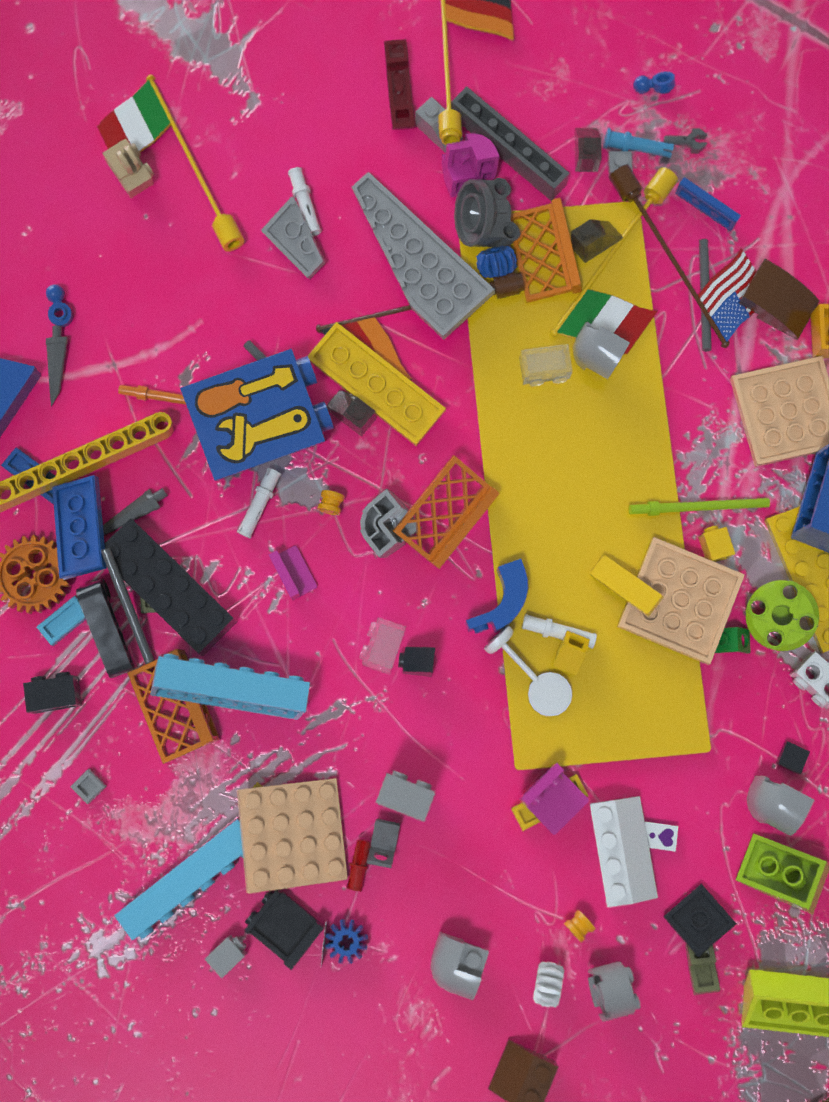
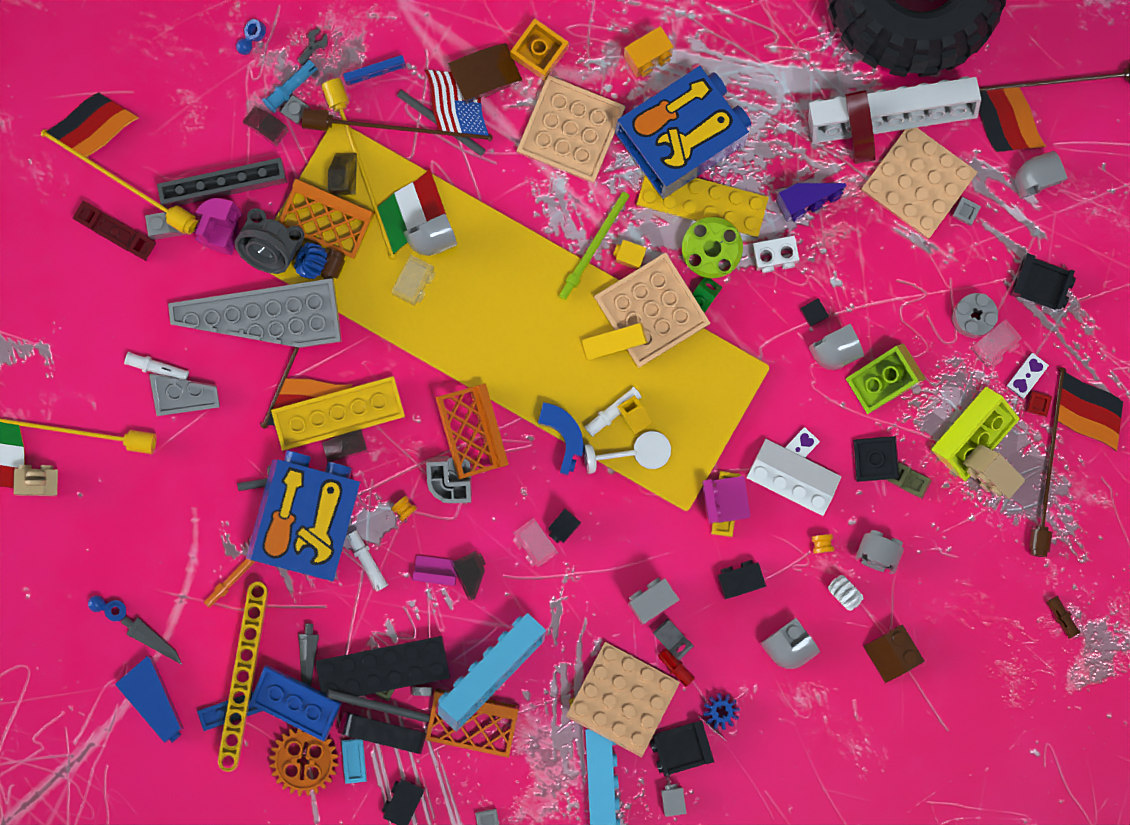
camera: 55 degrees left, 5 degrees up
none -> light grey tile [411,687,433,696]
none -> clear smoke slope [450,551,486,601]
none -> black brick [717,560,766,600]
none -> tan brick [963,444,1026,499]

